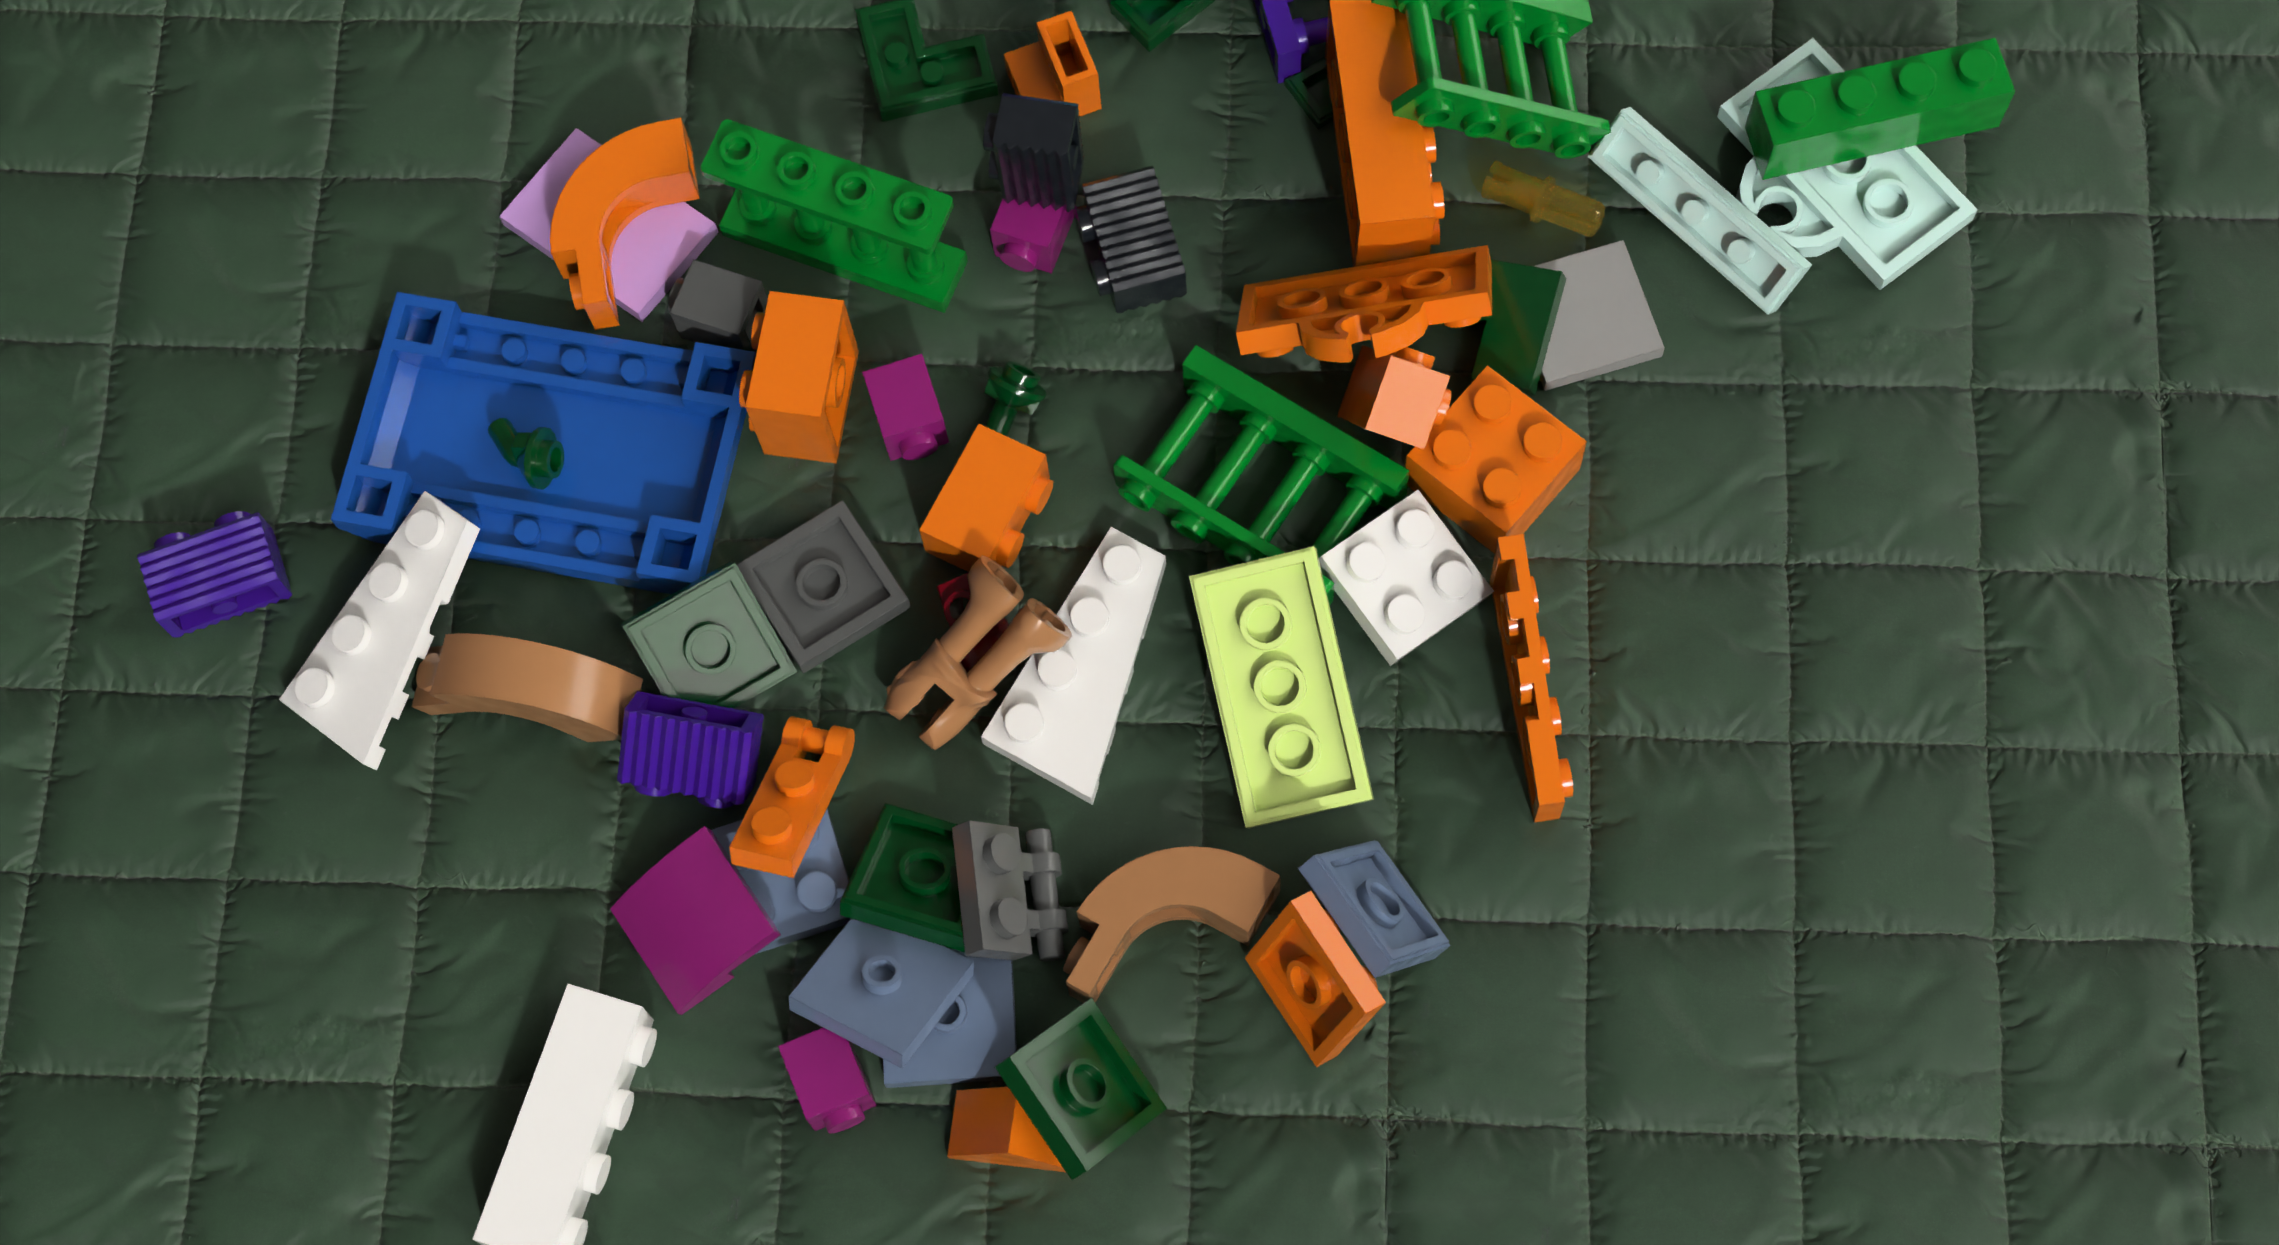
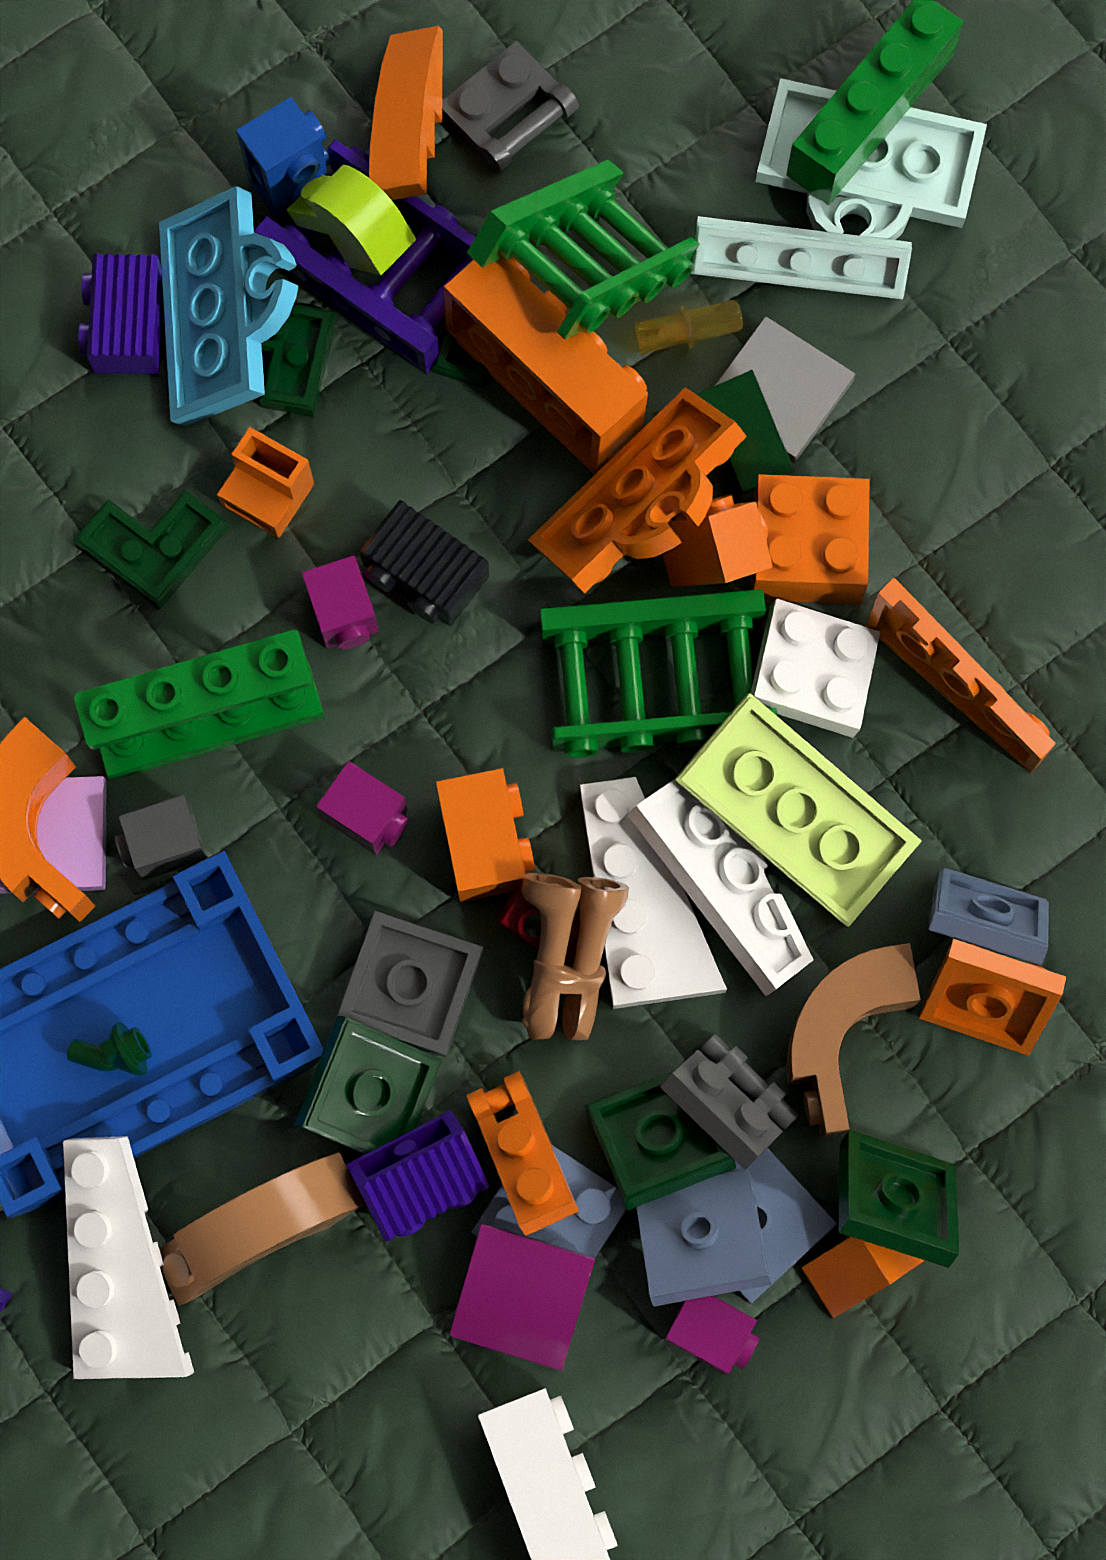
camera: 45 degrees left, 5 degrees up
orange brick [739,291,859,464] -> none
black brick [983,93,1084,213] -> none
dark green plate [984,361,1047,436] -> none
none -> white wing [627,780,814,996]

